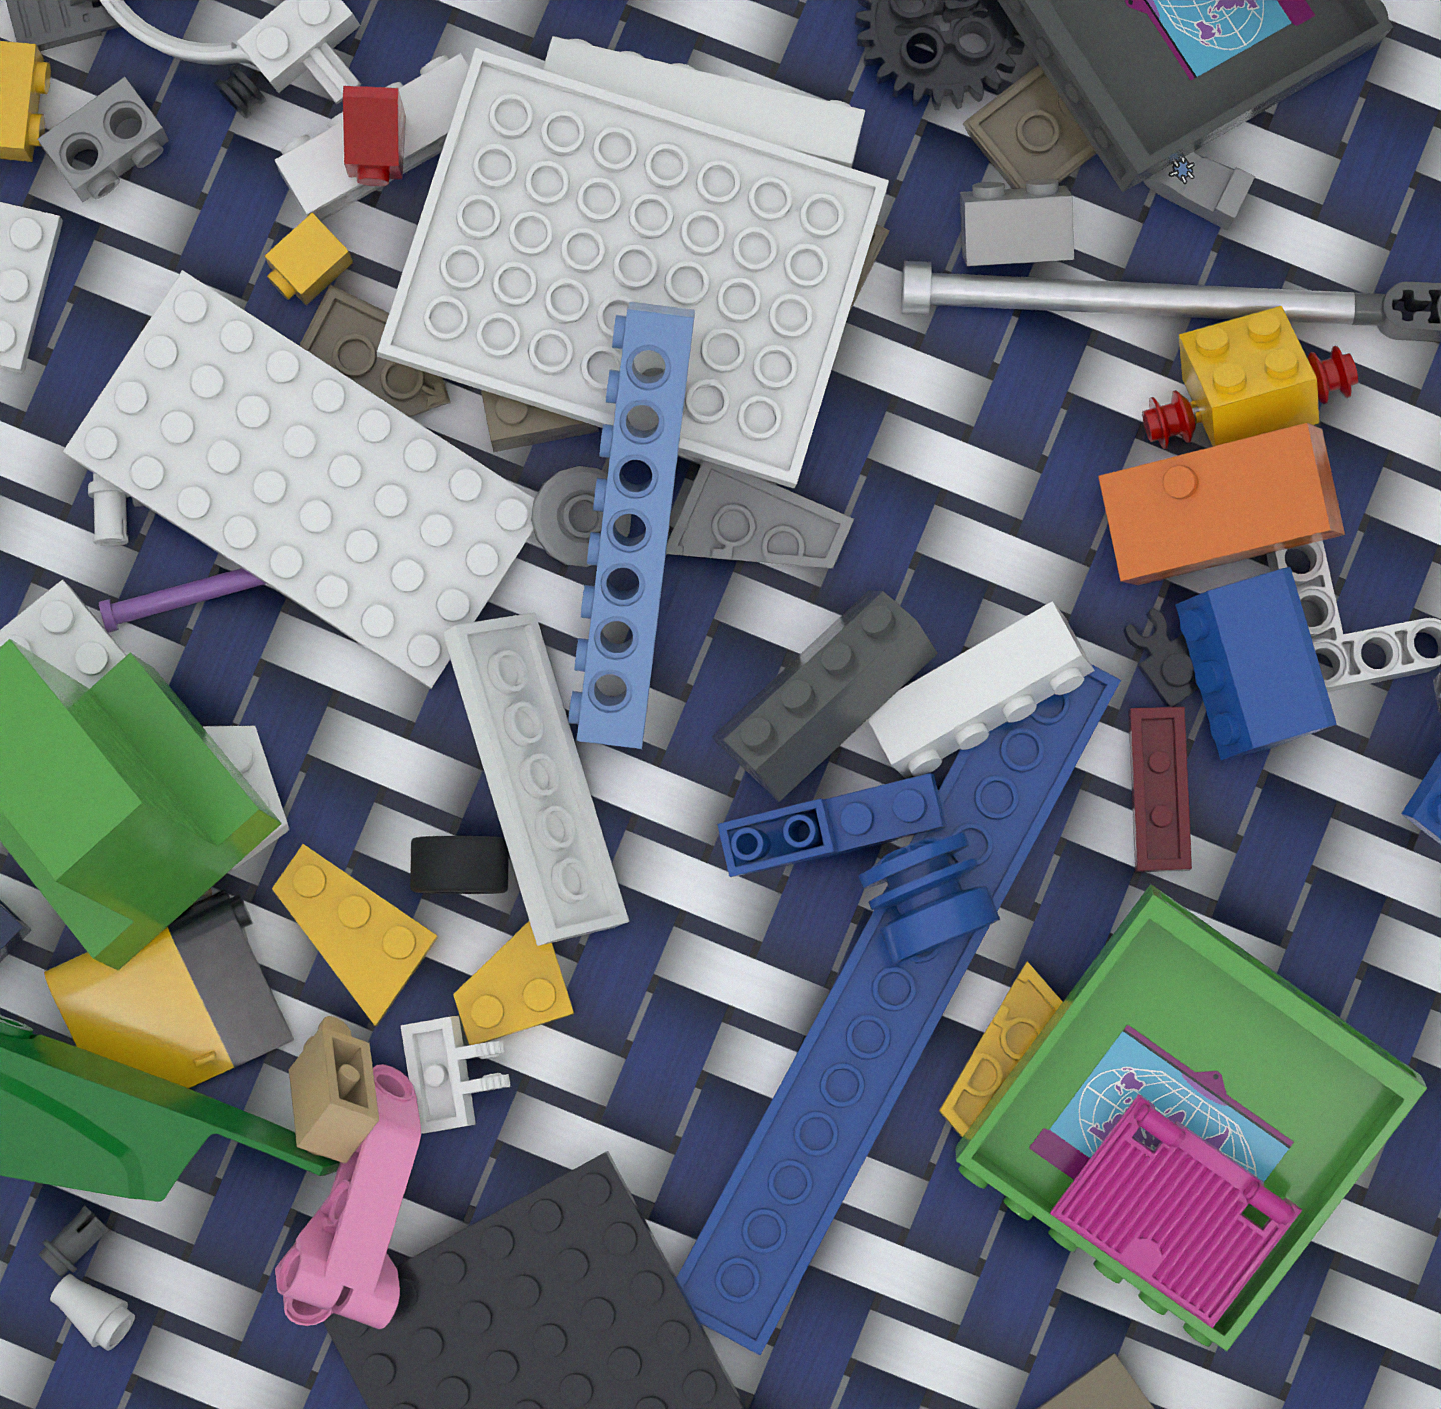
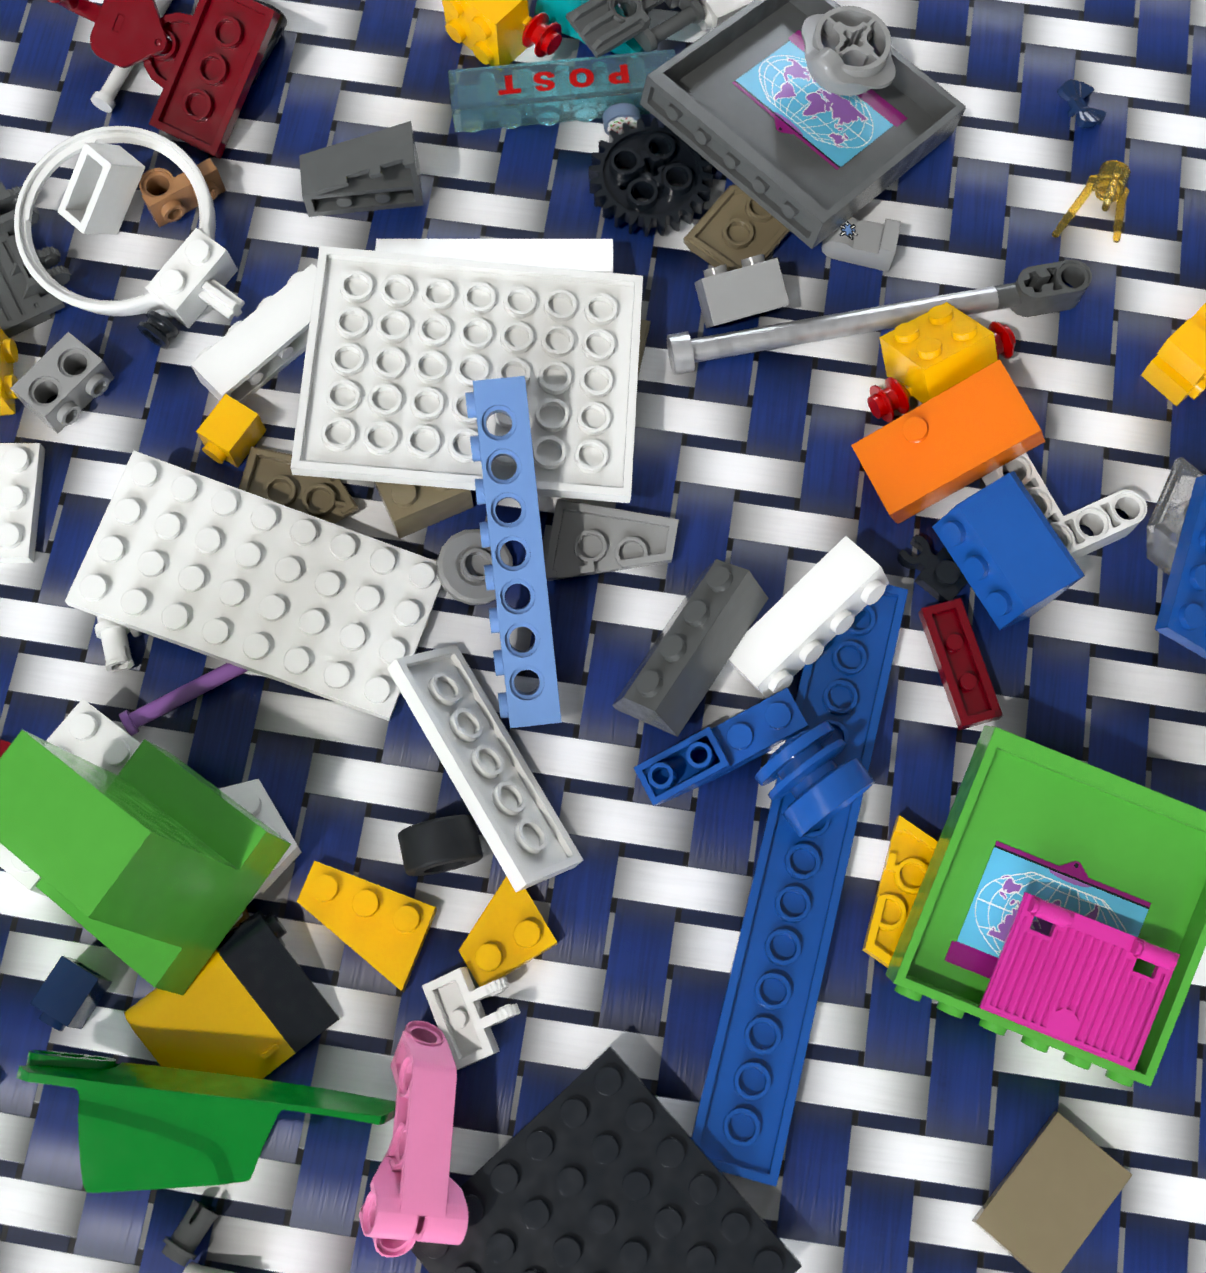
camera: 10 degrees left, 10 degrees down
tan brick [289,1016,379,1164] -> none
red slope [343,86,406,186] -> none

